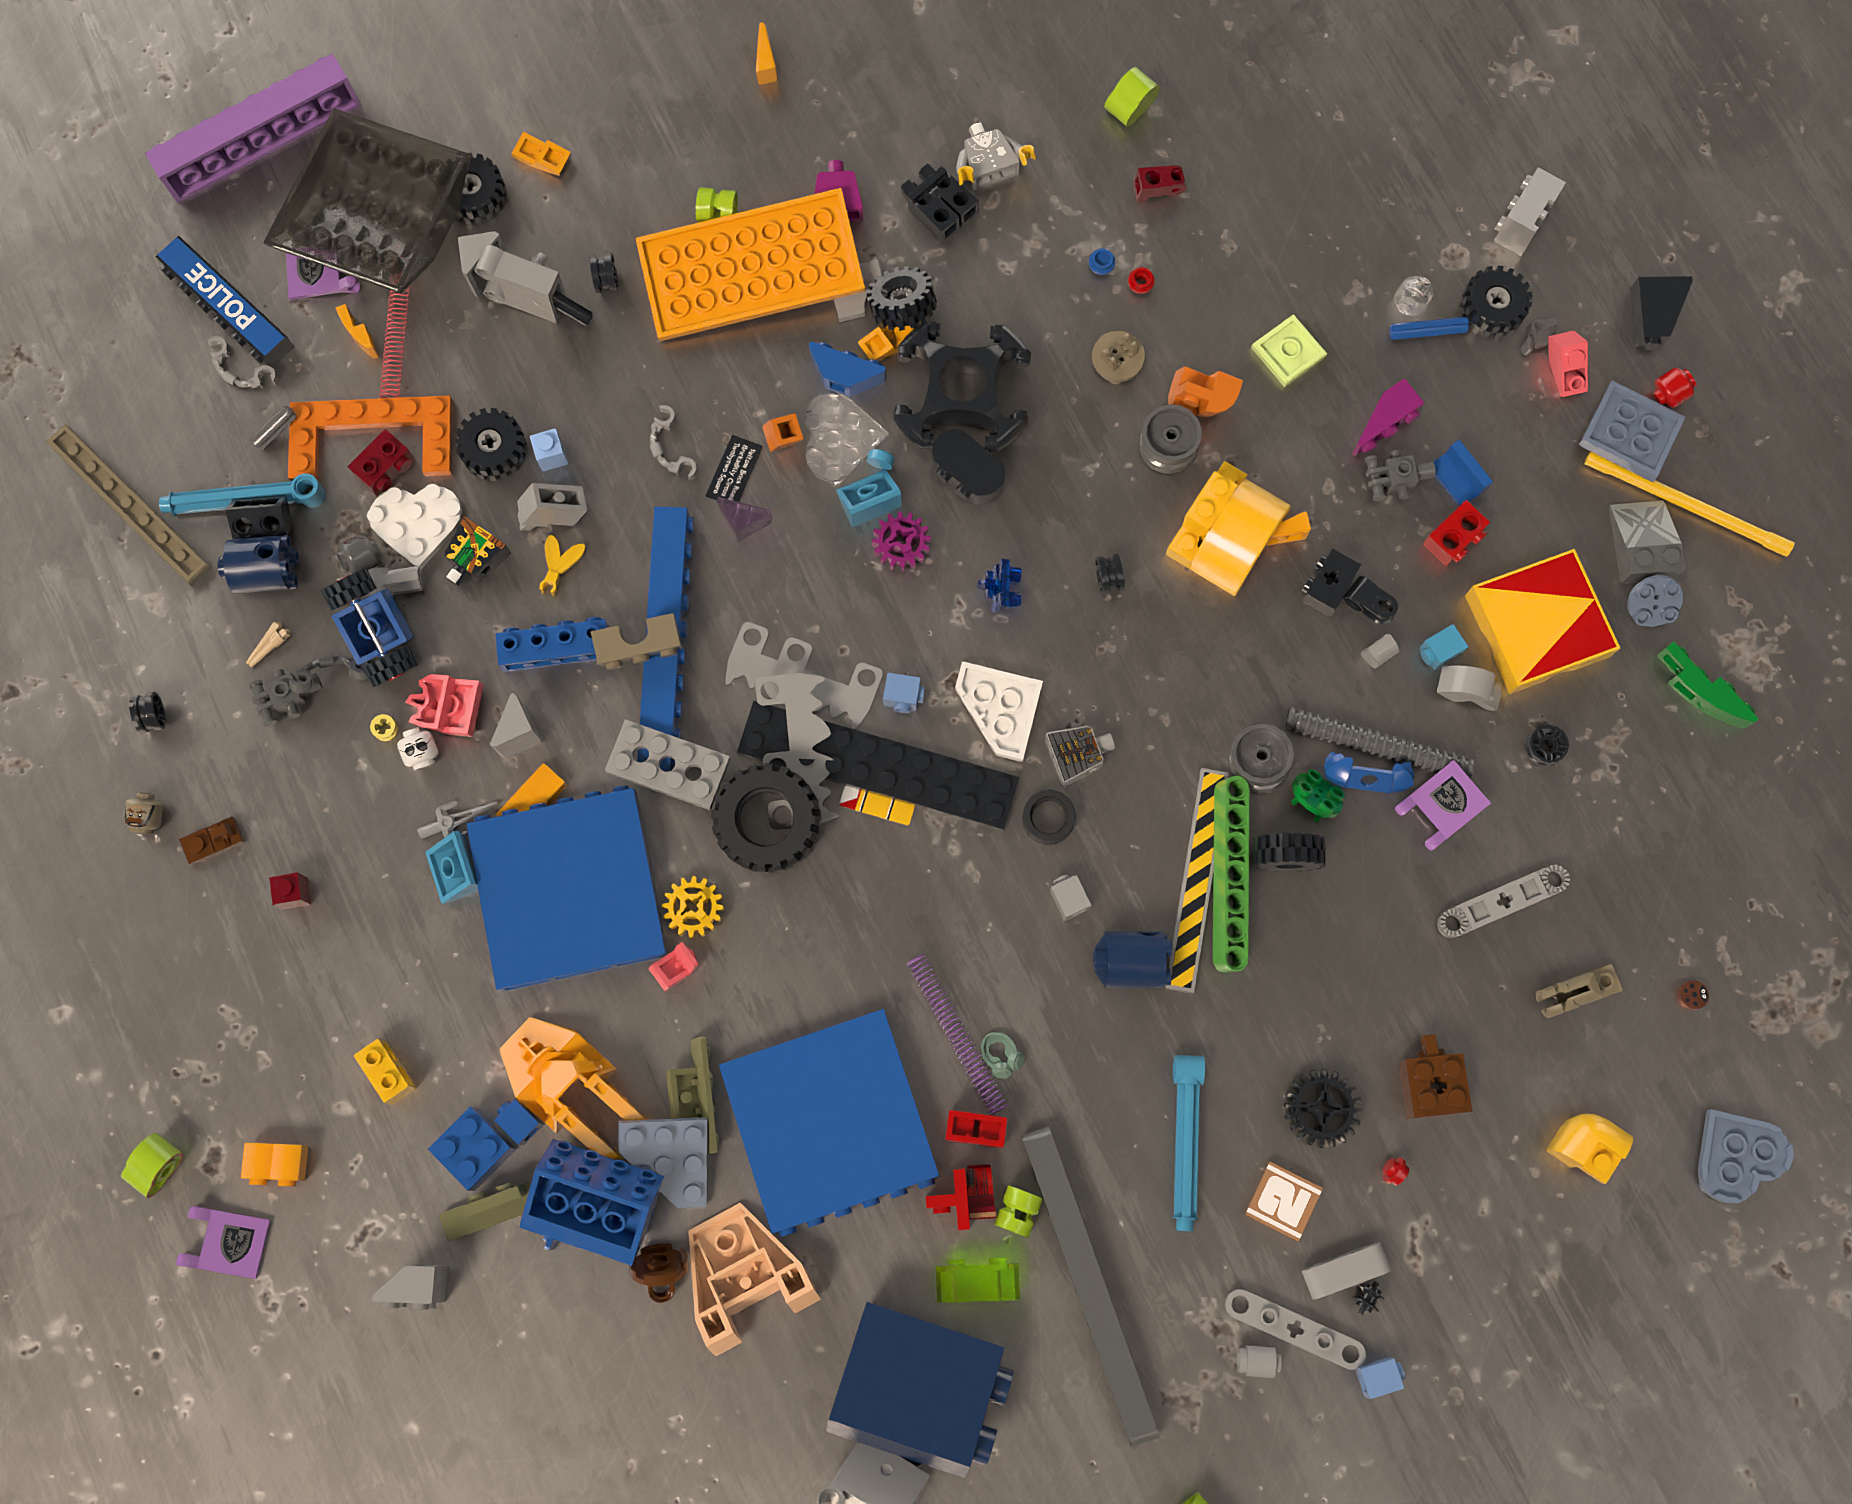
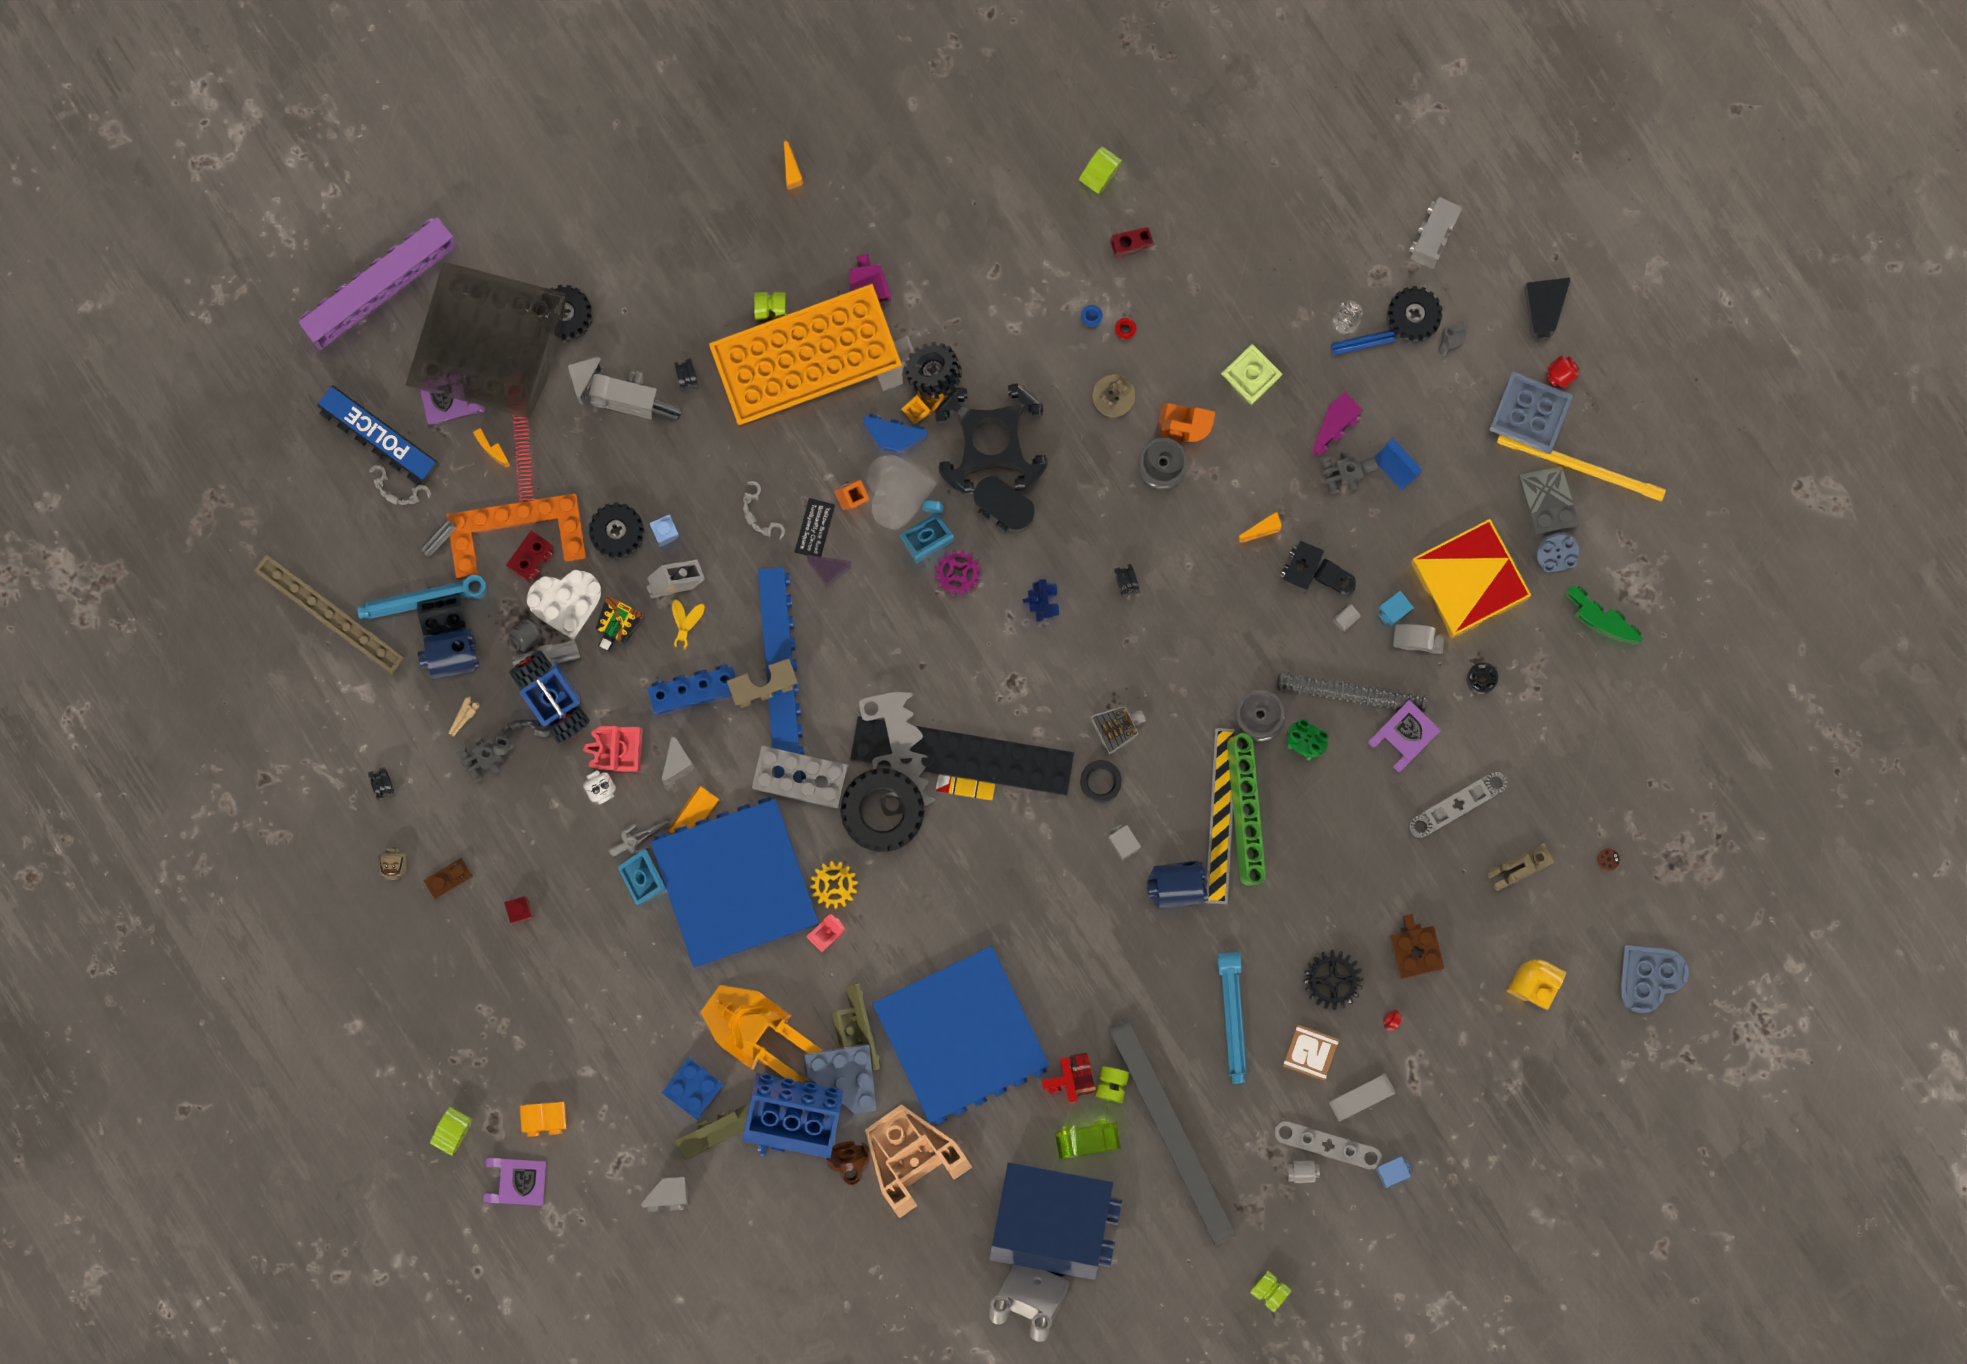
camera: 10 degrees left, 5 degrees up
yellow brick [353,1039,417,1105] -> none
light yellow bush [370,714,399,742] -> none
blue brick [494,1099,544,1146] -> none
light orange slope [511,131,571,176] -> none
light grey piece [725,622,883,729] -> none
medium blue brick [883,673,925,713] -> none
black hips [901,163,979,244] -> none
medium lavender piece [907,954,1008,1115] -> none
red brick [945,1110,1007,1149] -> none
white plate [955,661,1043,762] -> none
light grey torso [956,123,1037,190] -> none
sand green piece [980,1032,1025,1079] -> none
yellow piece [1166,461,1291,596] -> none
black bush [1253,833,1326,872] -> none
blue piece [1324,752,1414,794] -> none
black wheel [1352,1281,1385,1315] -> none
red brick [1423,500,1490,567] -> none
coral slope [1548,330,1588,397] -> none

